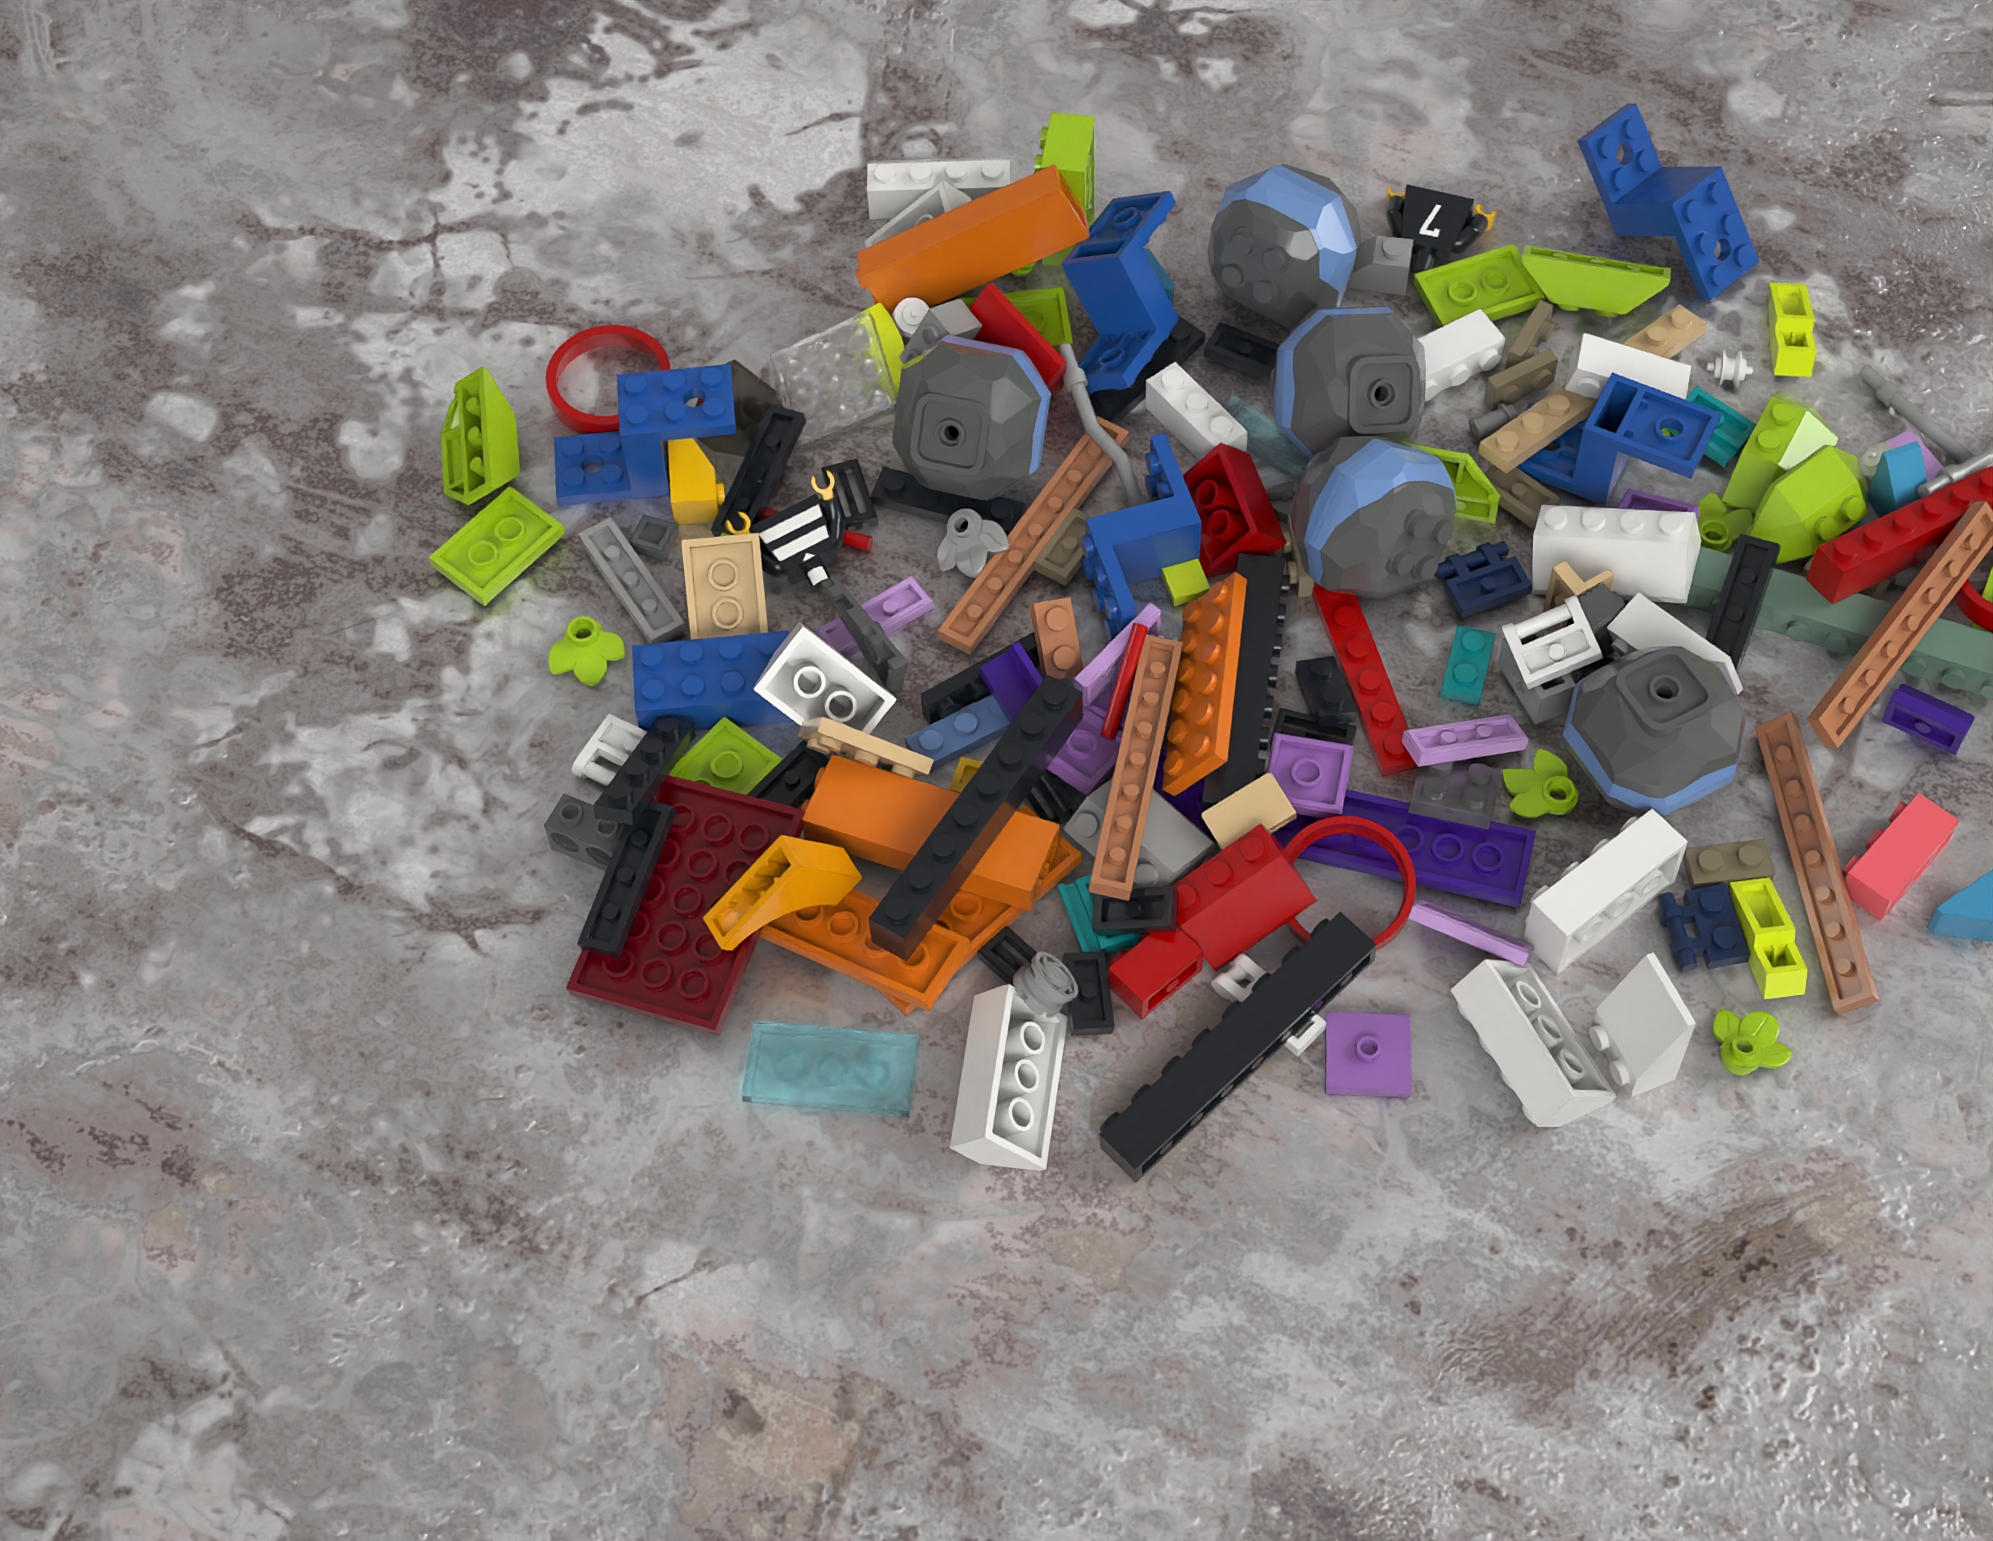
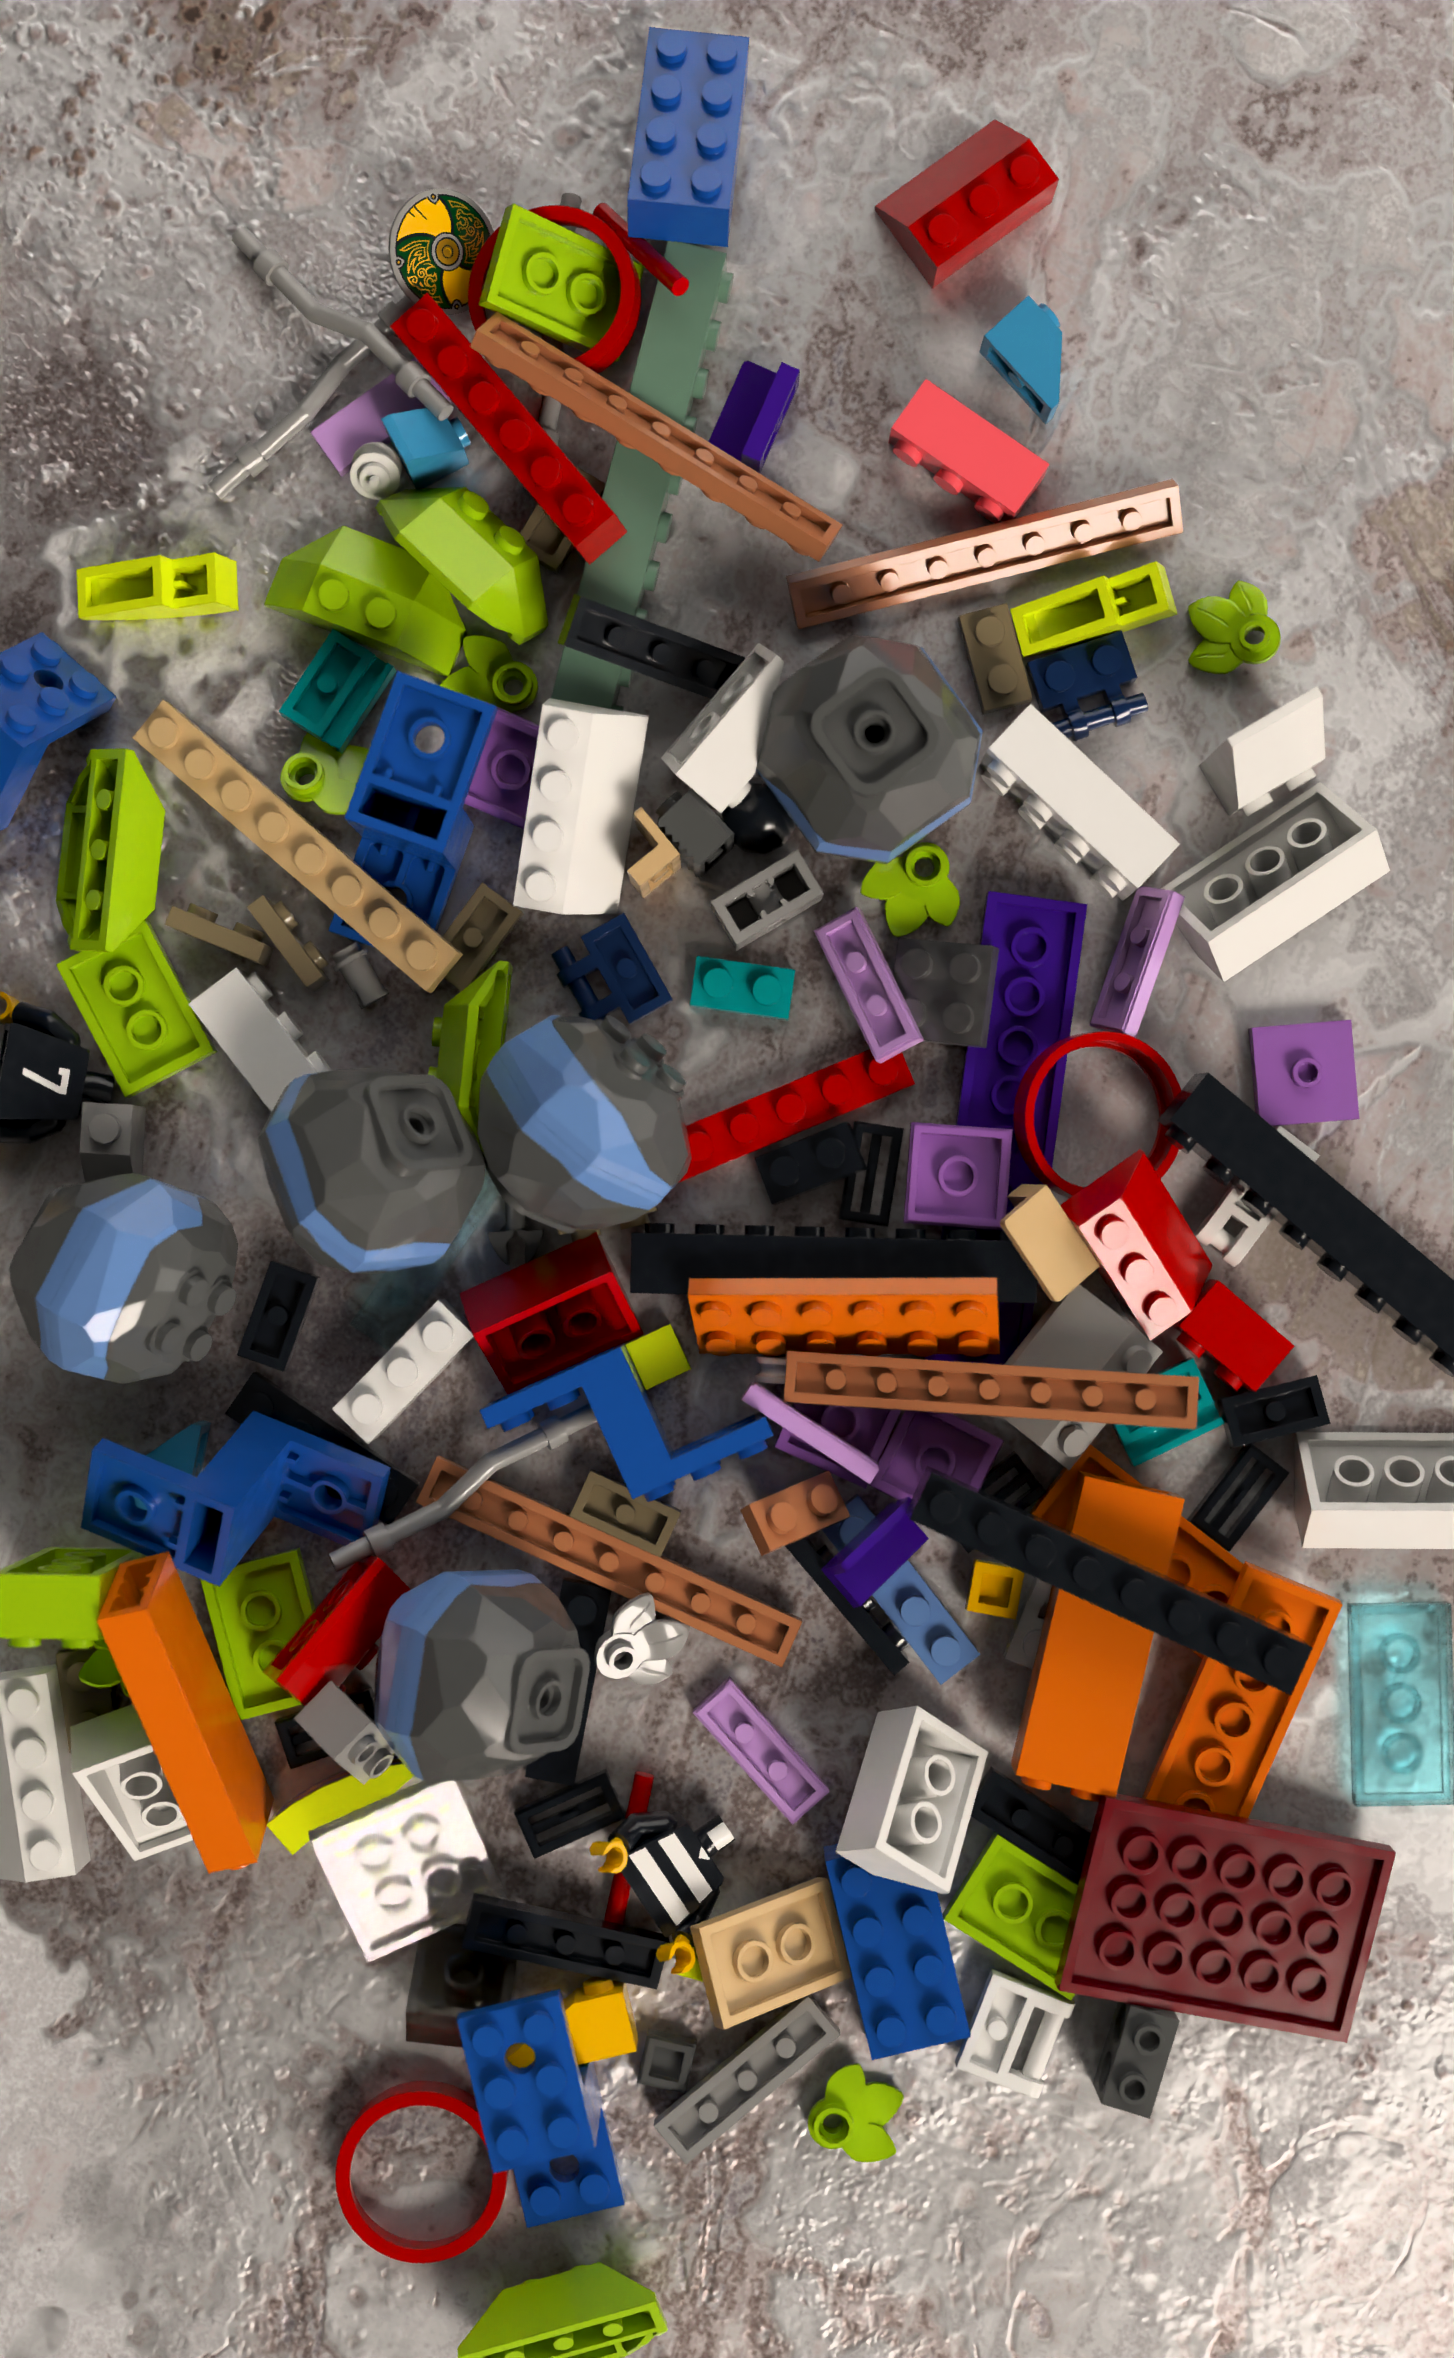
camera: 100 degrees left, 30 degrees up
lime plate [429,486,565,606] -> none
black plate [577,801,676,959] -> none
black plate [594,717,696,825] -> none
light orange arch [703,835,862,951] -> none
tan plate [797,716,934,779] -> none
dark grey wing [821,575,908,695] -> none
white wheel [892,297,929,338] -> none
light grey wheel [1013,951,1078,1018] -> none
black plate [1092,887,1178,936] -> none
red bar [1100,623,1148,741] -> none
white plate [1501,595,1603,690] -> none
white brick [1565,333,1691,400] -> none
white wheel [1706,349,1753,388] -> none

